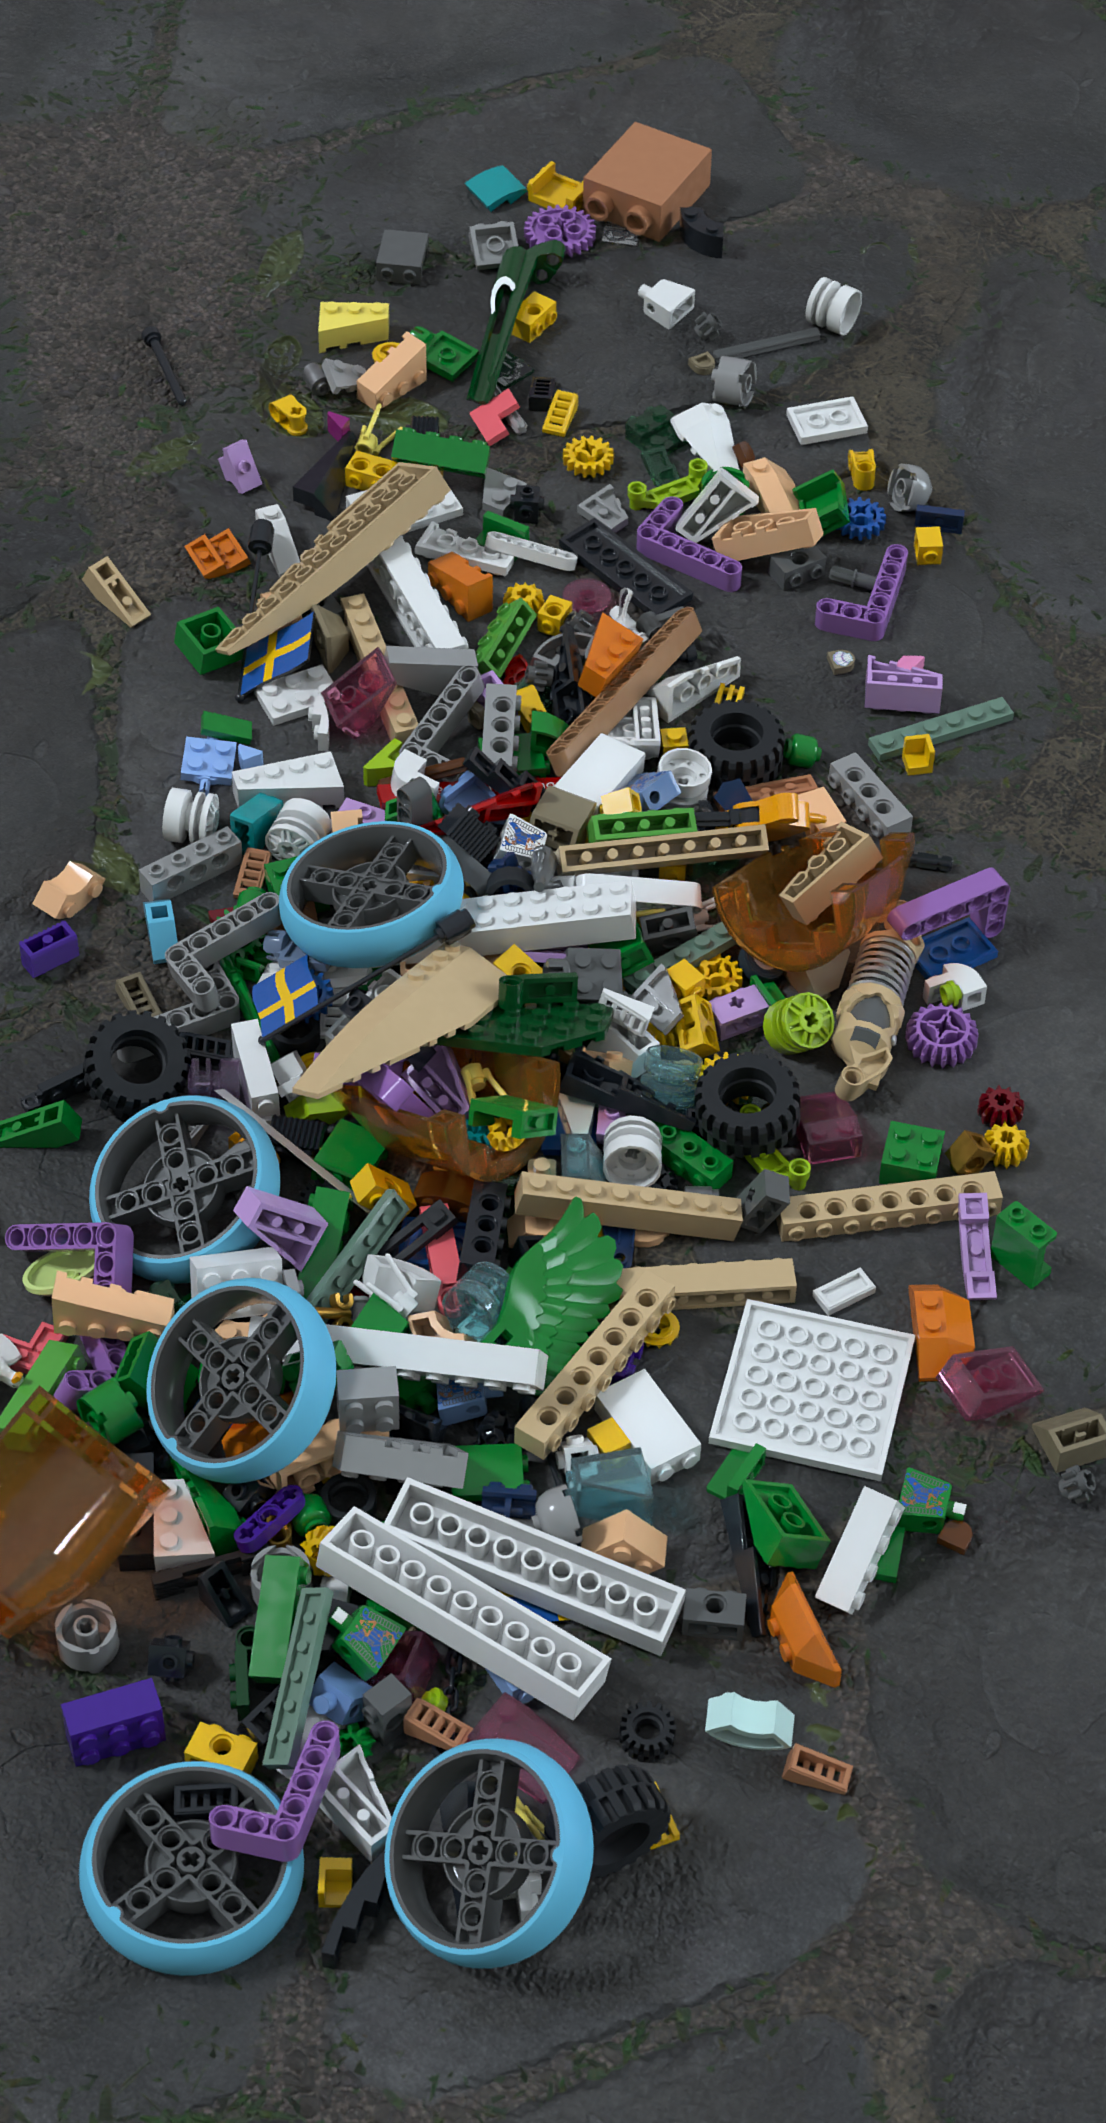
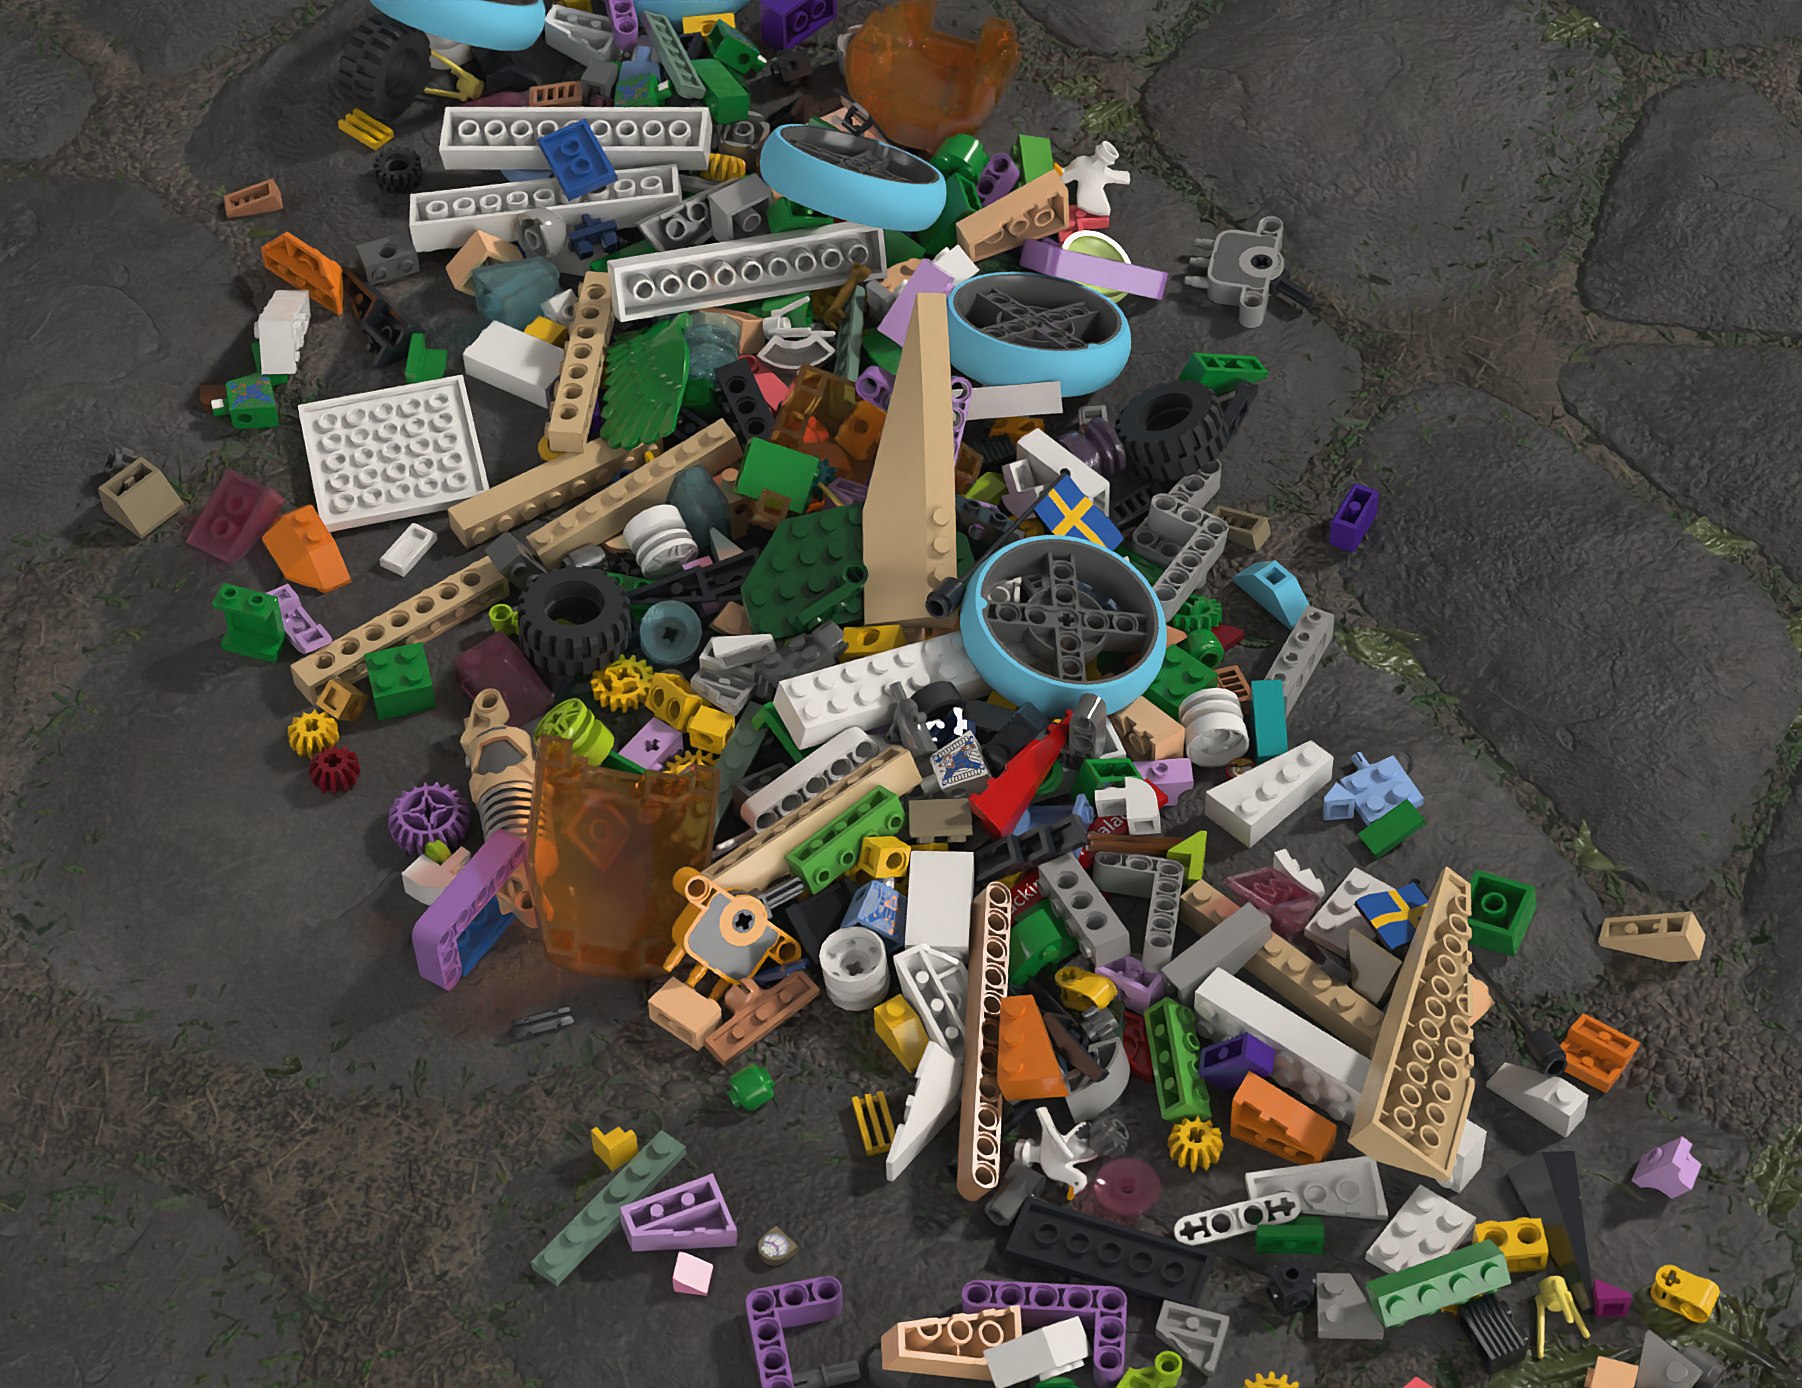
camera: 155 degrees right, 0 degrees up
light nougat brick [32,861,106,919] -> none
white wheel [162,788,219,844] -> none
yellow brick [537,595,572,636] -> none
black tyre [688,700,785,790] -> none
light aqua brick [705,1692,795,1750] -> none
green slope [742,1479,831,1569] -> none
tan wedge [779,821,883,925] -> none
light grey brick [828,752,913,845] -> none
none -> blue tile [537,118,618,201]
none -> green torso [705,18,767,74]
none -> black shield [831,87,891,145]
none -> dark purple brick [1199,1031,1275,1091]
none -> black tile [1307,942,1353,985]

